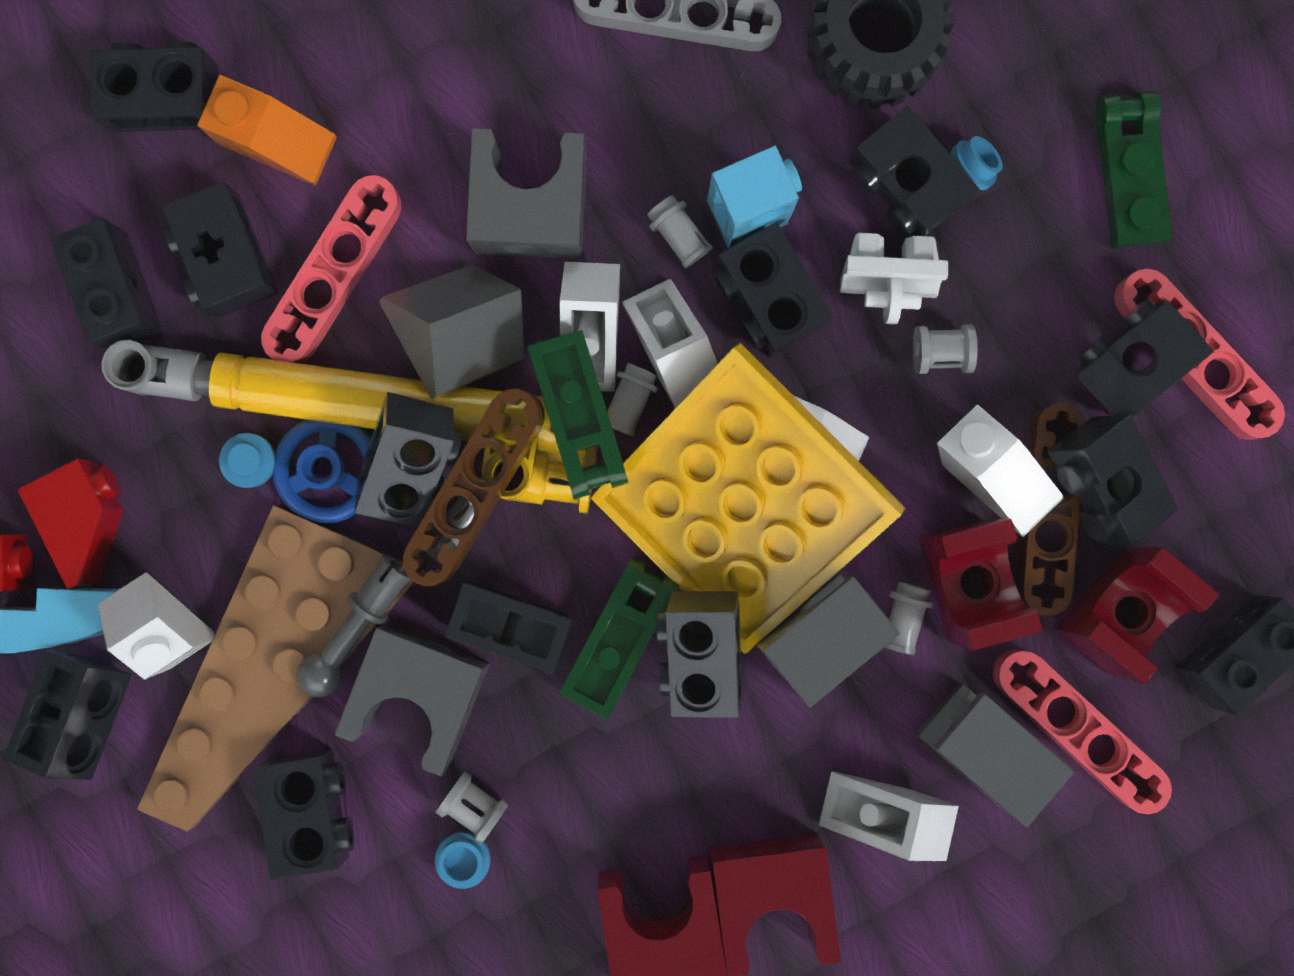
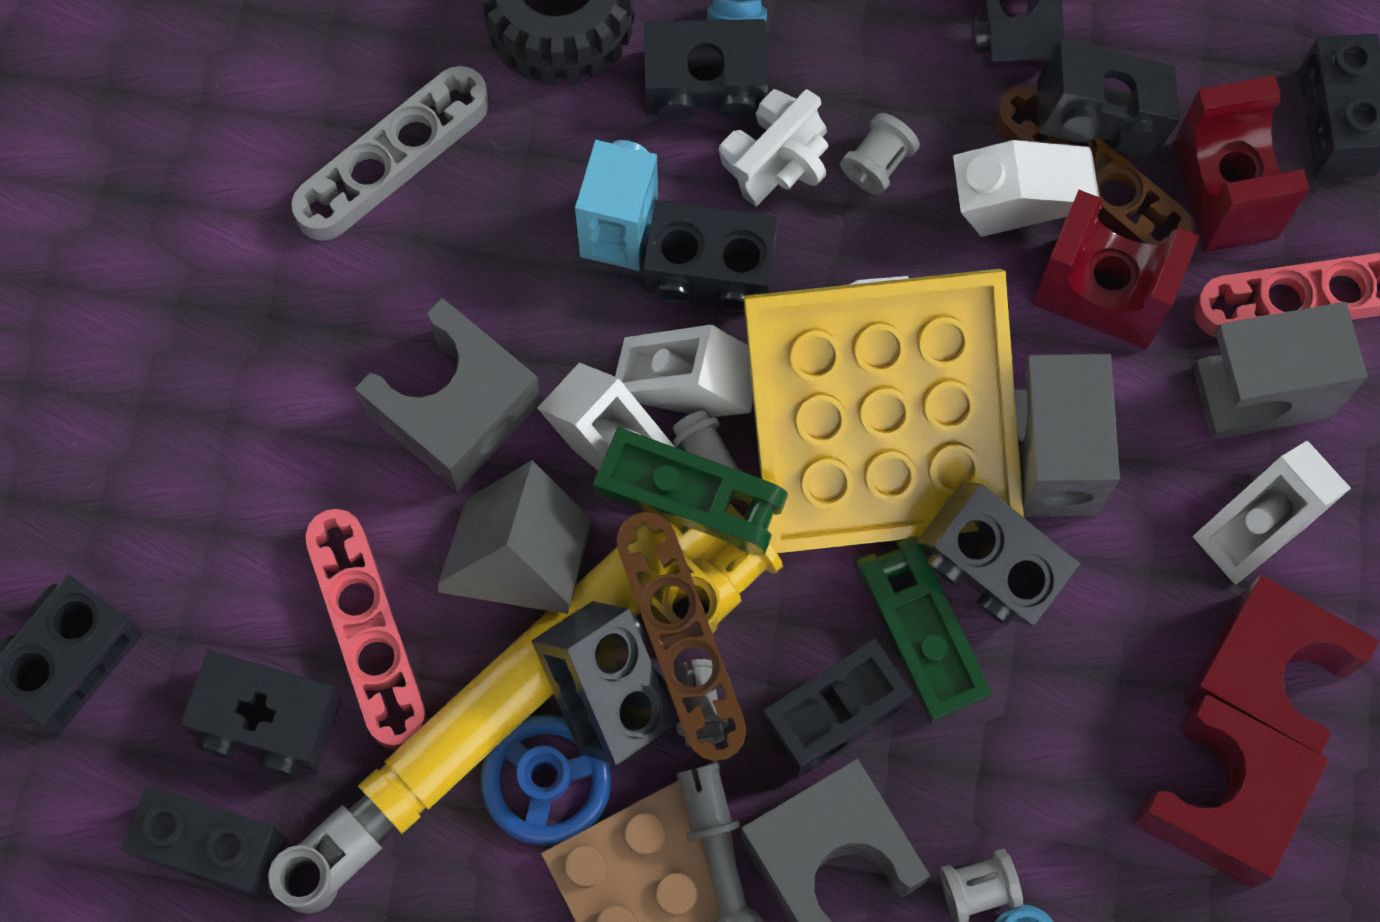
camera: 50 degrees left, 15 degrees down
orange slope [197,75,337,186] -> none
dark azure plate [219,433,275,488] -> none
light grey pin [647,195,713,269] -> none
light grey pin [885,582,933,655] -> none

